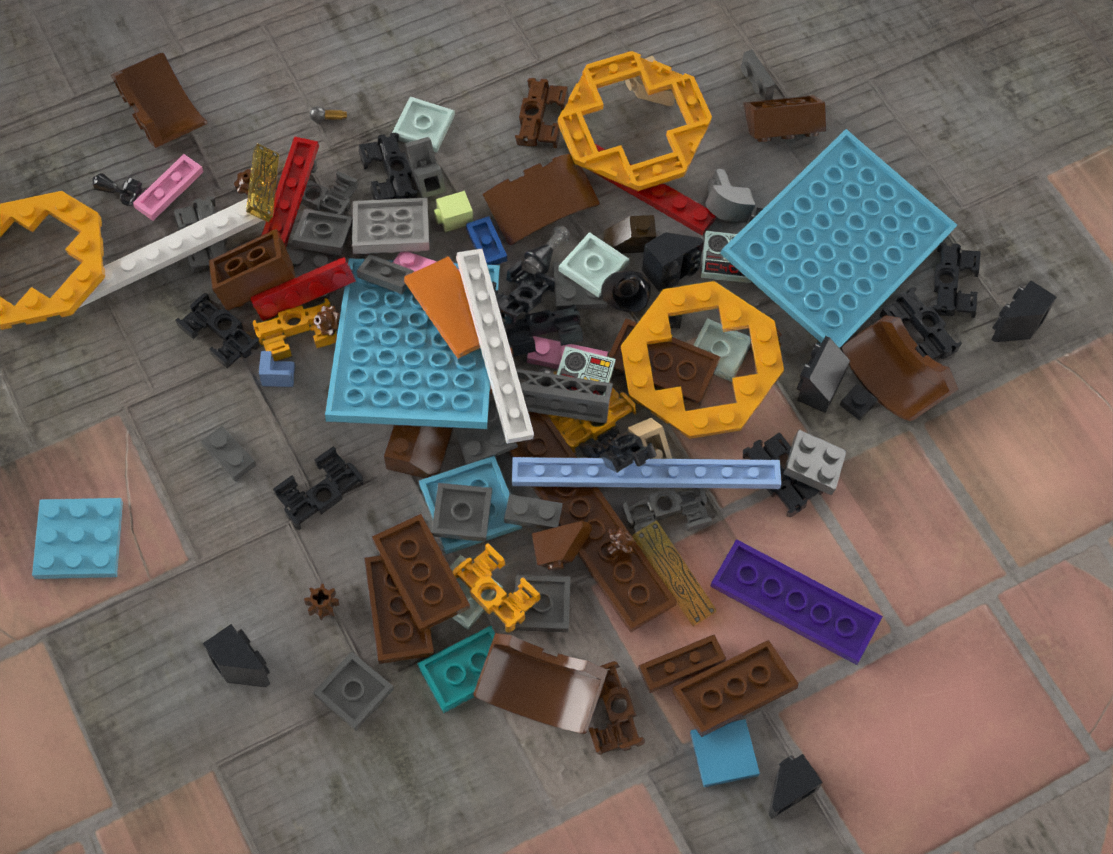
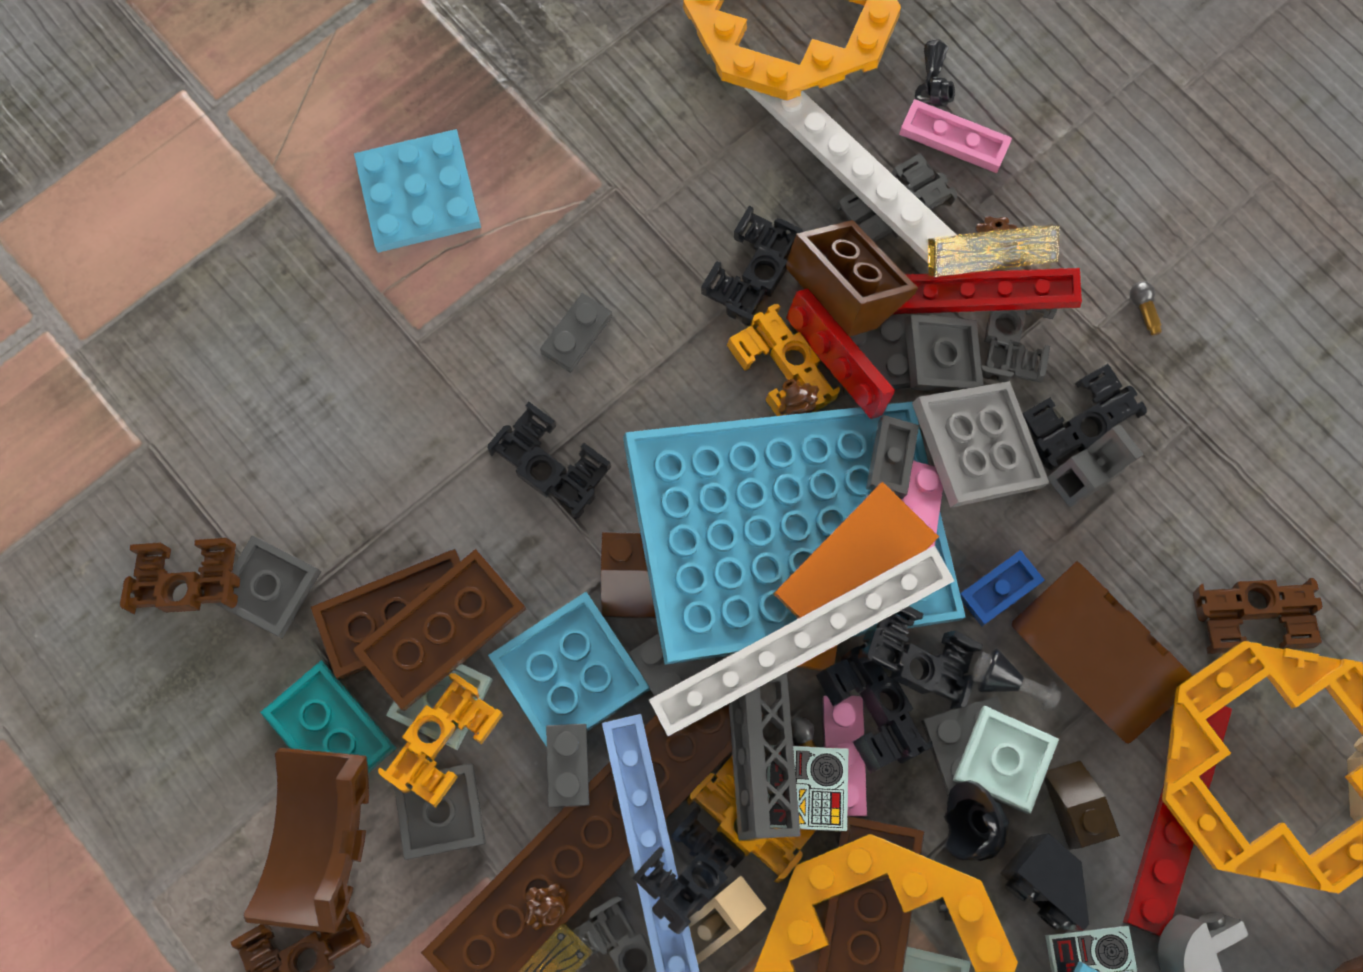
camera: 80 degrees right, 10 degrees up
reddish brown panel [111,53,208,148] -> none
black slope [203,624,270,687] -> none
medium blue panel [259,351,295,387] -> none
reddish brown gear [304,584,340,620] -> none
light aqua tile [392,97,455,153] -> none
dark grey plate [432,483,492,542] -> none
yellowish green brick [434,191,473,232] -> none
reddish brown slope [532,521,592,571] -> none
none -> reddish brown piece [120,538,240,615]

